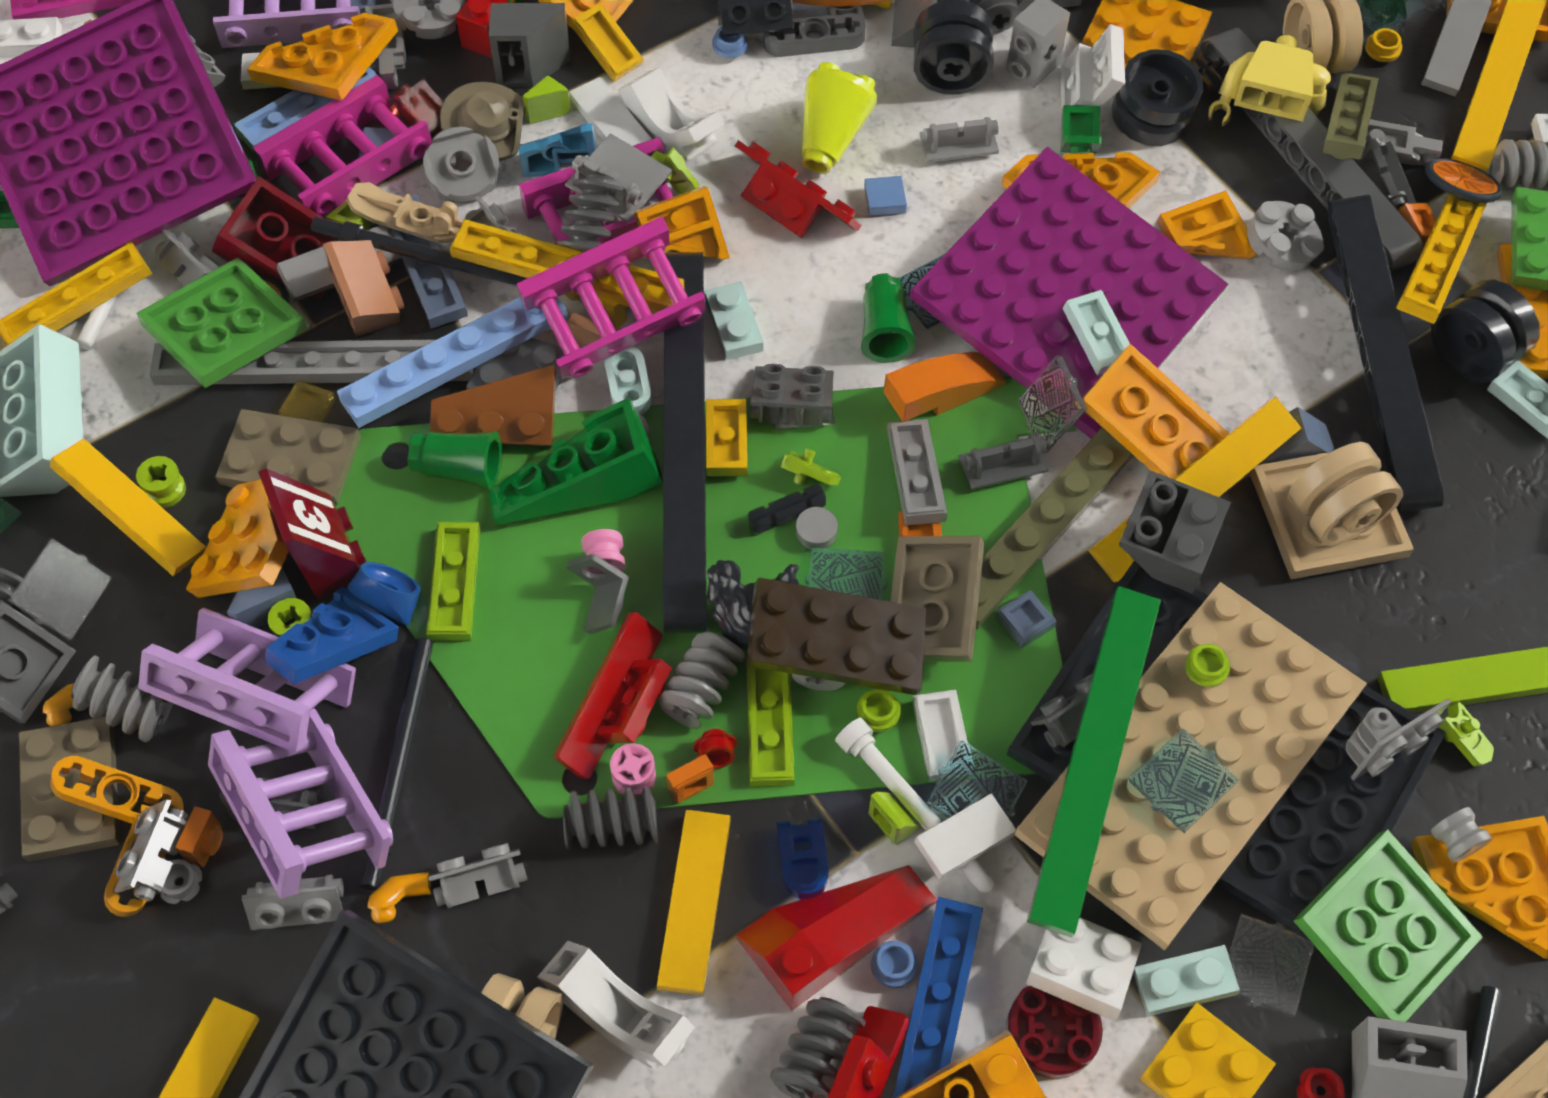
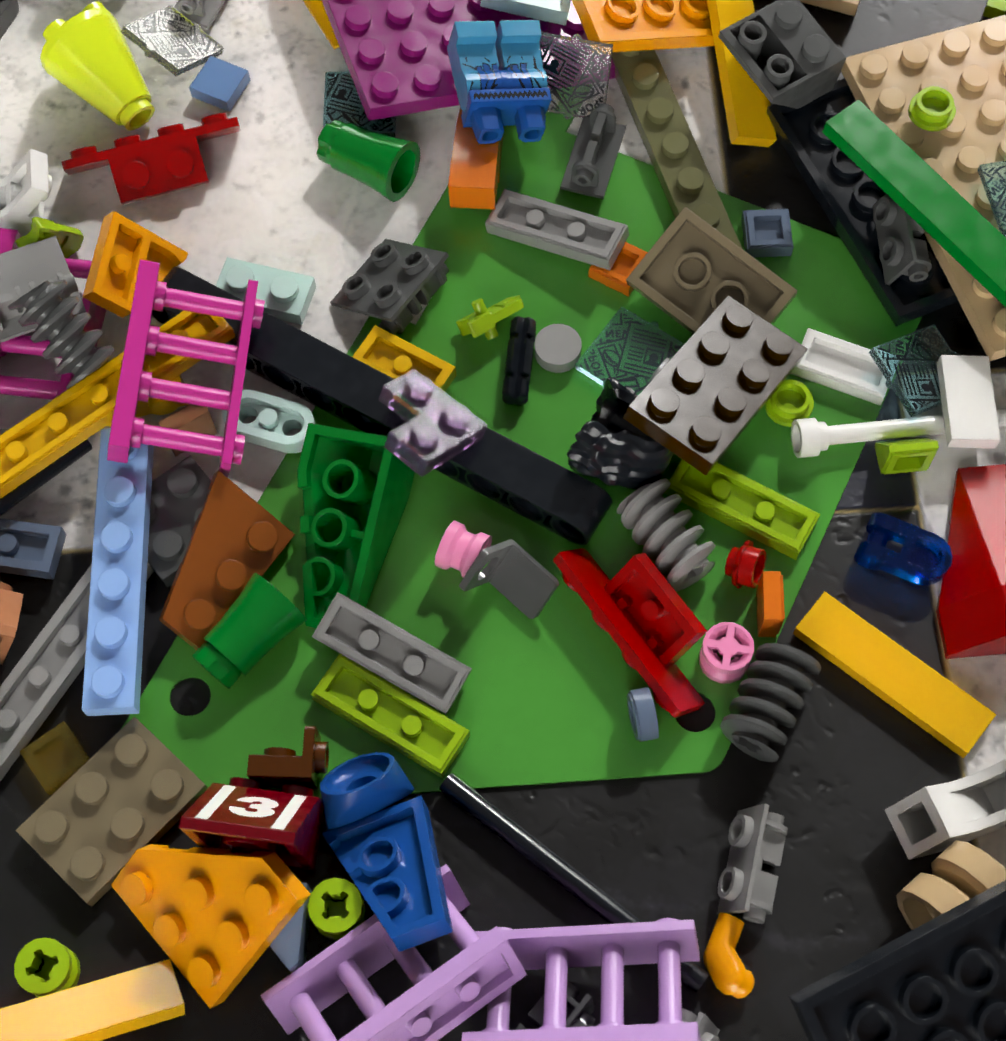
camera: 55 degrees left, 5 degrees up
none -> clear piece [121,5,224,77]
none -> reddish brown bracket [247,726,329,789]
none -> light grey tile [312,592,472,714]
none -> clear purple plate [379,369,488,477]
none -> hips [447,20,552,144]
none -> sand blue tile [627,687,659,742]

